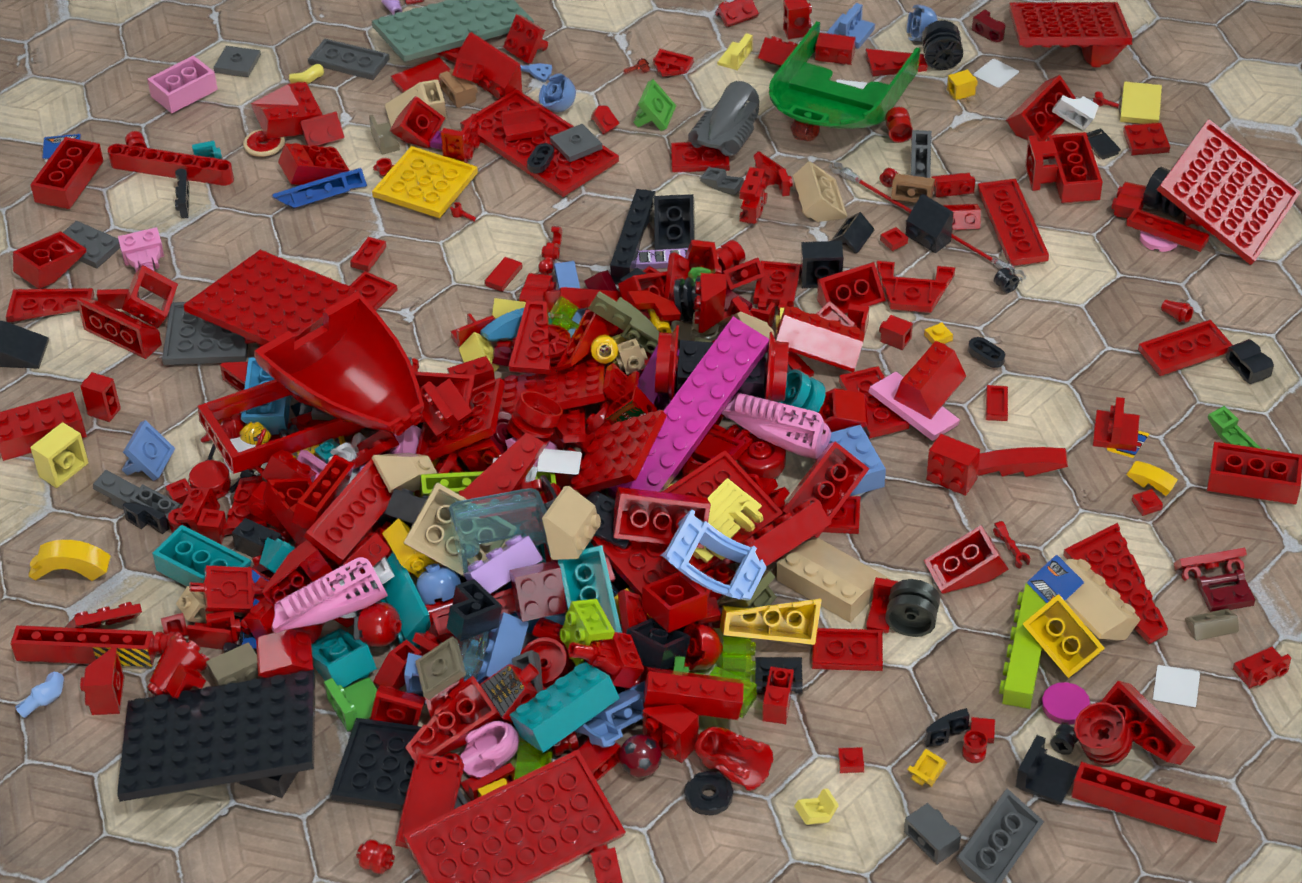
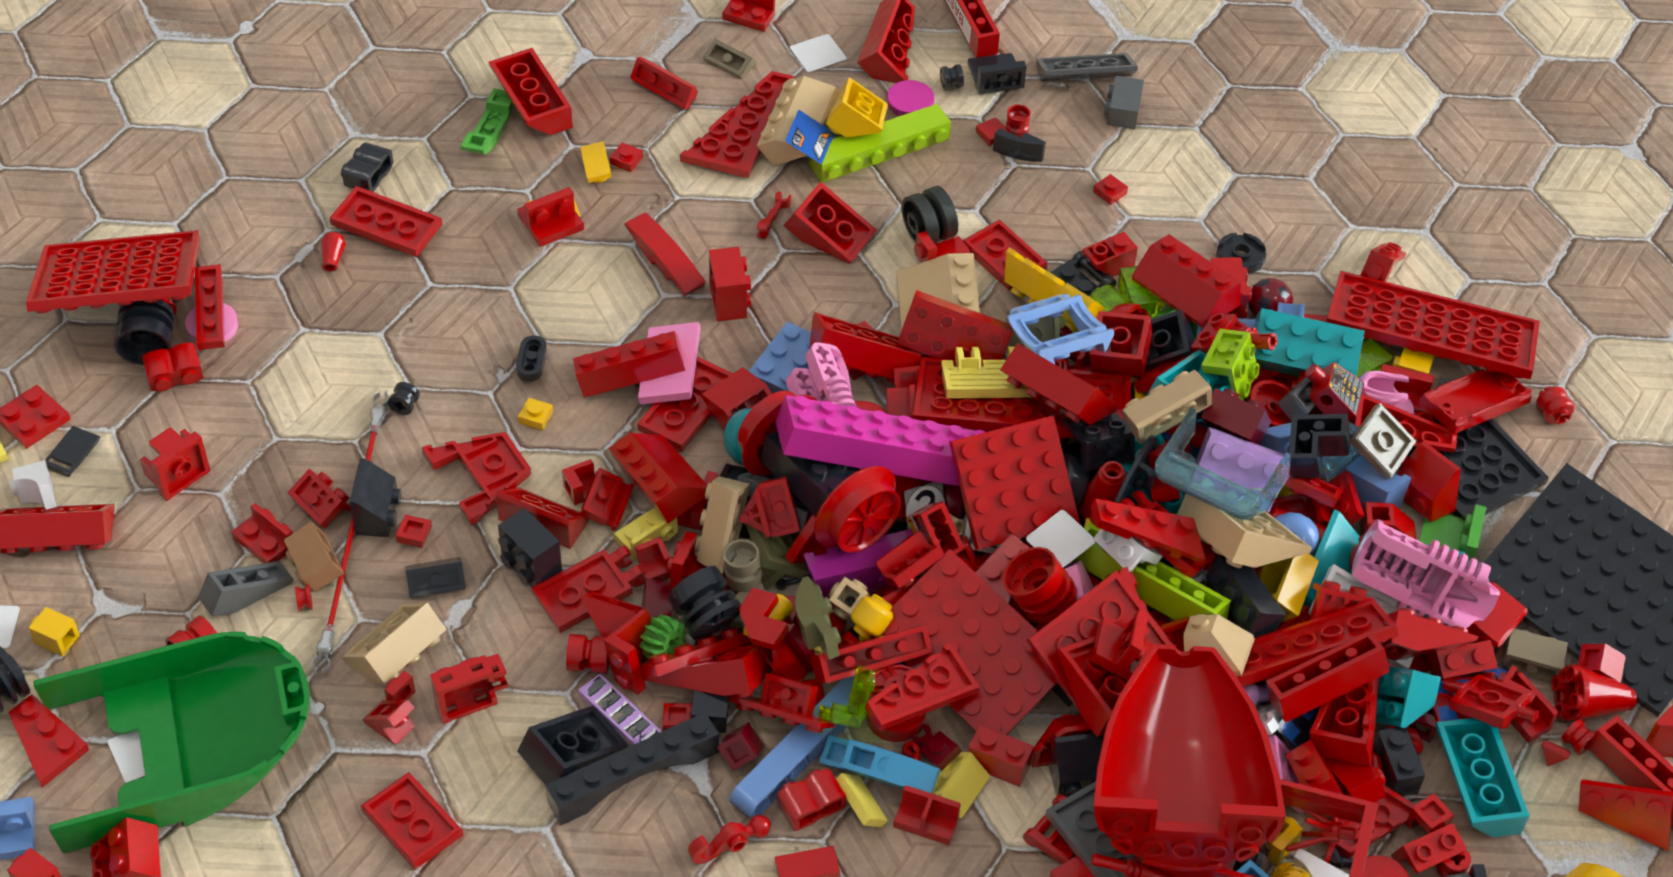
camera: 135 degrees left, 5 degrees up
tan brick [176,586,213,624] -> none
red slope [544,290,563,312] -> none
dark grey connector [688,81,760,156] -> none
red slope [694,273,726,333] -> none
red hair [695,726,774,791] -> none
dark grey slope [700,167,744,195] -> none
light yellow bracket [794,788,839,825] -> none
red brick [815,33,856,65] -> none
red brick [879,315,913,350] -> none
yellow bracket [907,748,947,787] -> none
red plate [977,178,1049,266] -> none
red tile [986,385,1008,421] -> none
red brick [1047,132,1103,203] -> none
red wheel [1074,702,1133,766] -> none
dark red plate [1197,569,1255,612] -> none

